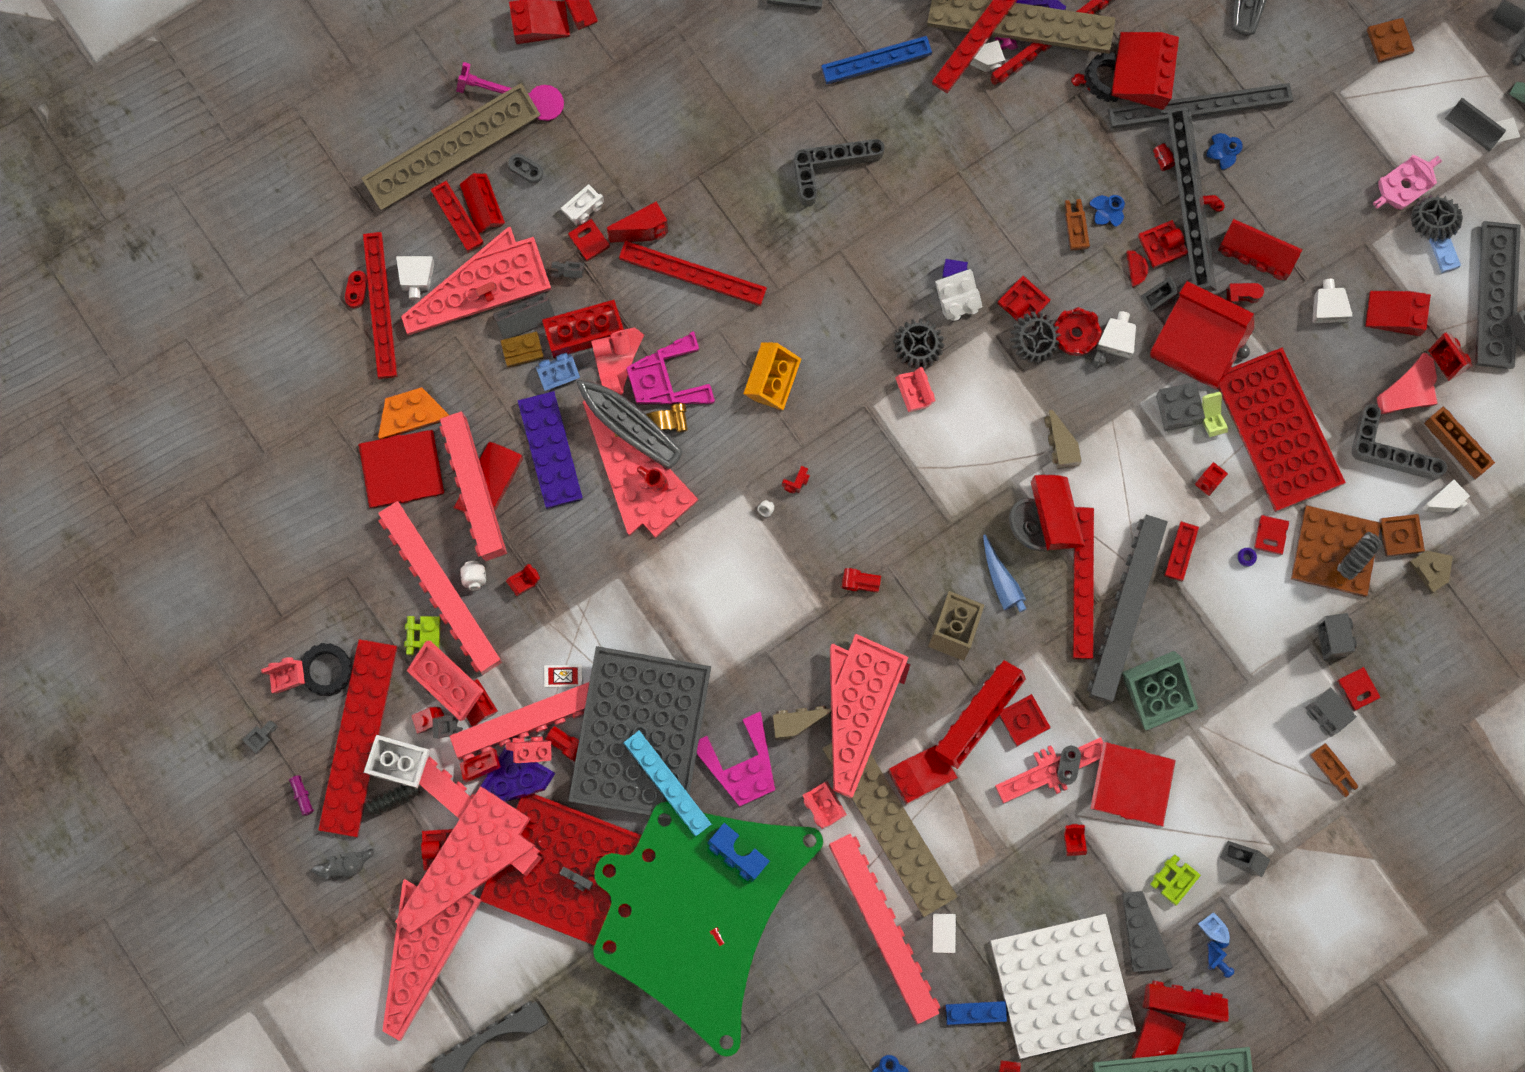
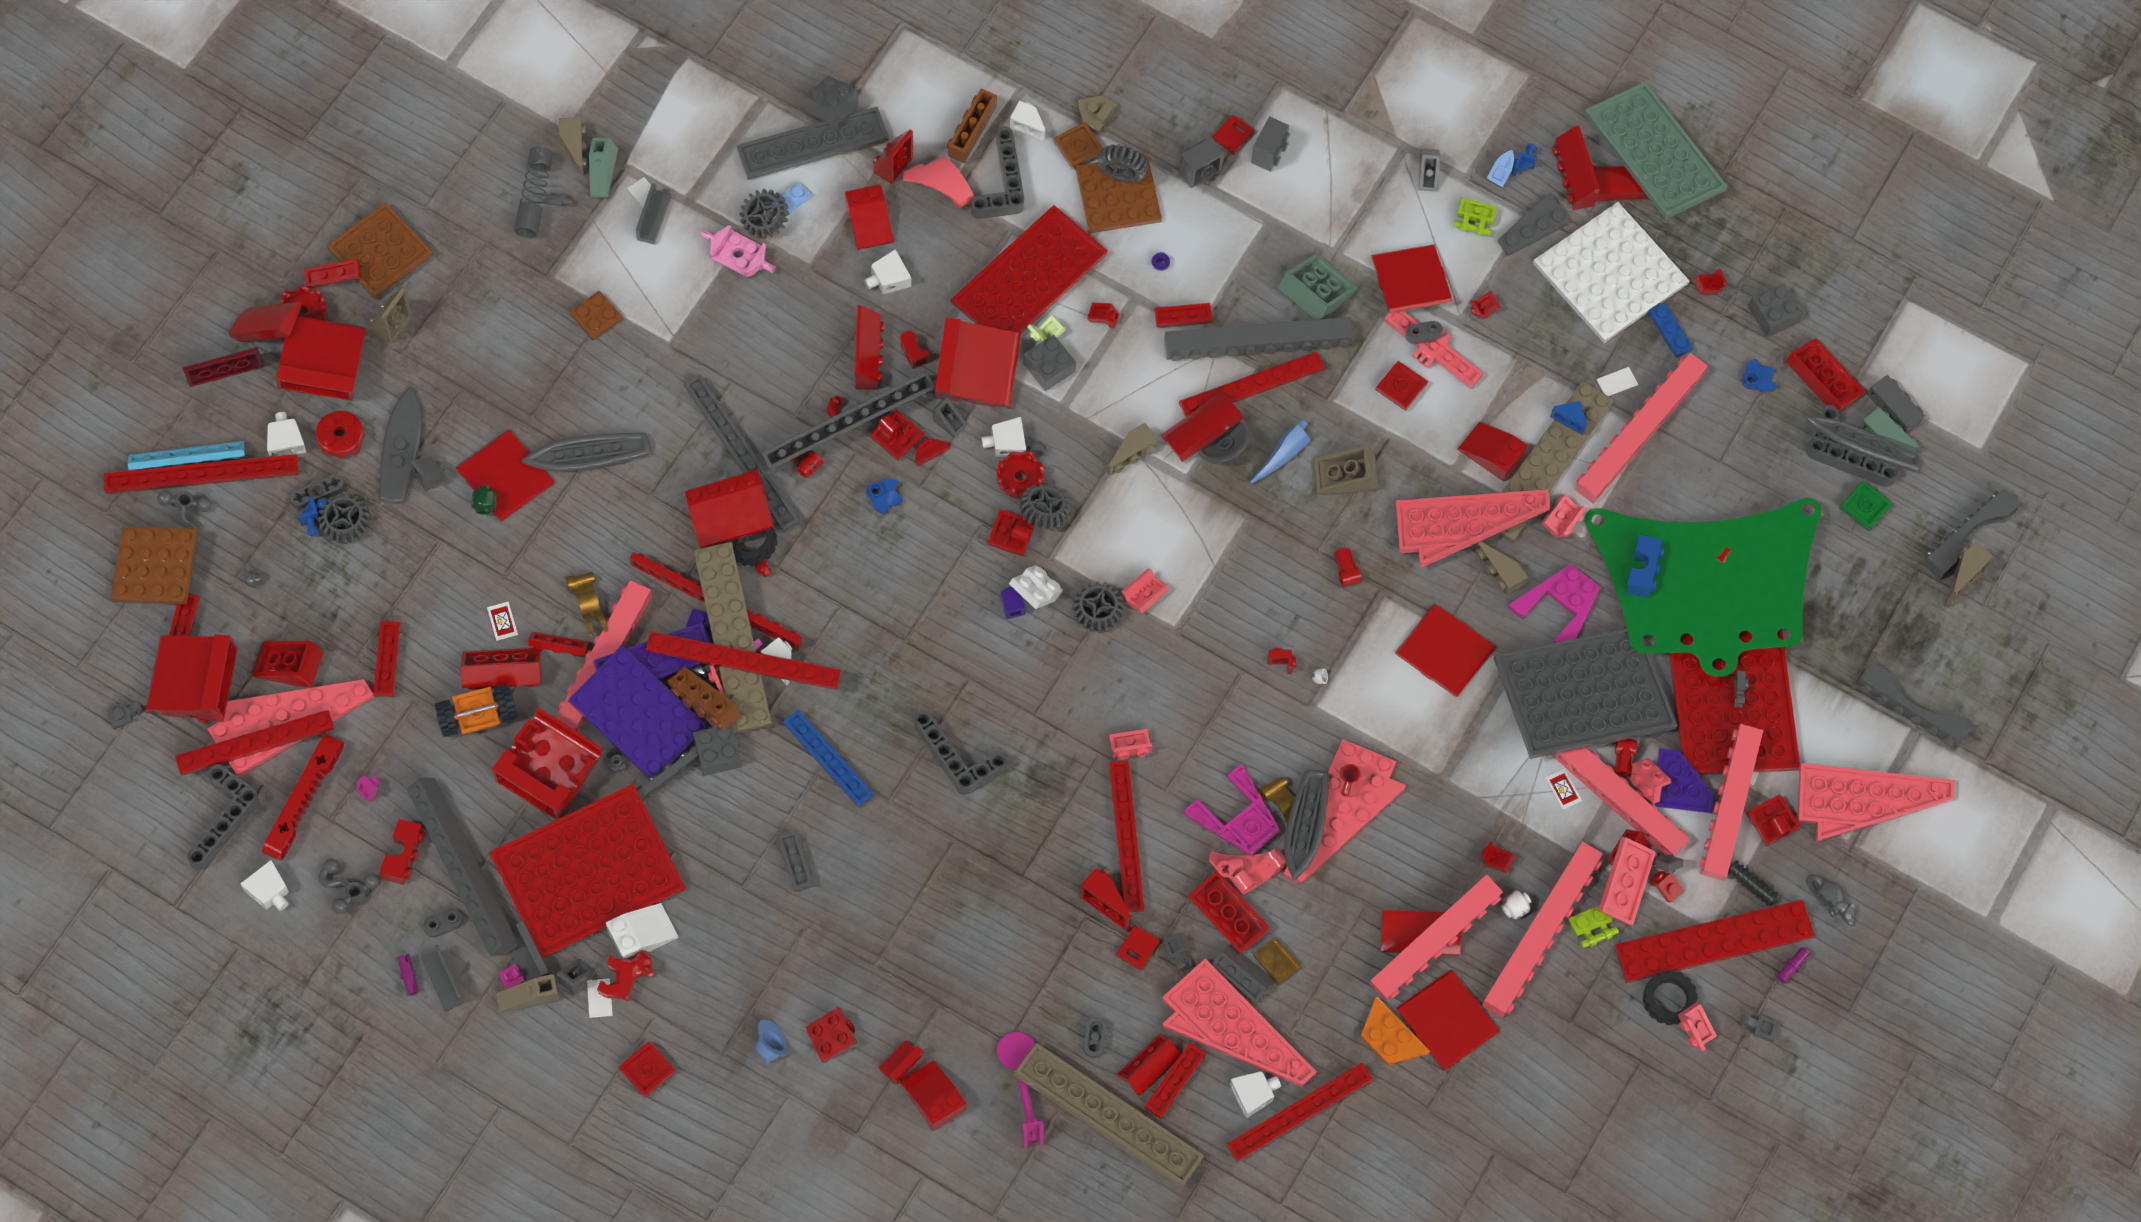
camera: 115 degrees left, 10 degrees down
red plate [345,271,368,308] -> none
white slope [364,735,430,788] -> none
coral wing [395,786,535,933] -> none
red plate [459,748,501,783] -> none
red tile [475,281,496,302] -> none
dark purple plate [517,391,583,509] -> none
medium blue bracket [535,353,580,391] -> none
white bracket [561,184,604,226] -> none
medium azure plate [623,730,711,837] -> none
light orange slope [743,342,801,410] -> none
red brick [935,660,1026,769] -> none
dark orange hinge [1065,199,1090,251] -> none
blue plate [1206,133,1243,170] -> none
red piece [1254,515,1289,555] -> none
dark orange hinge [1309,743,1358,797] -> none
none -> coral bracket [1109,729,1152,760]
none -> red piece [1395,604,1496,697]
none -> blue slope [1550,401,1587,435]

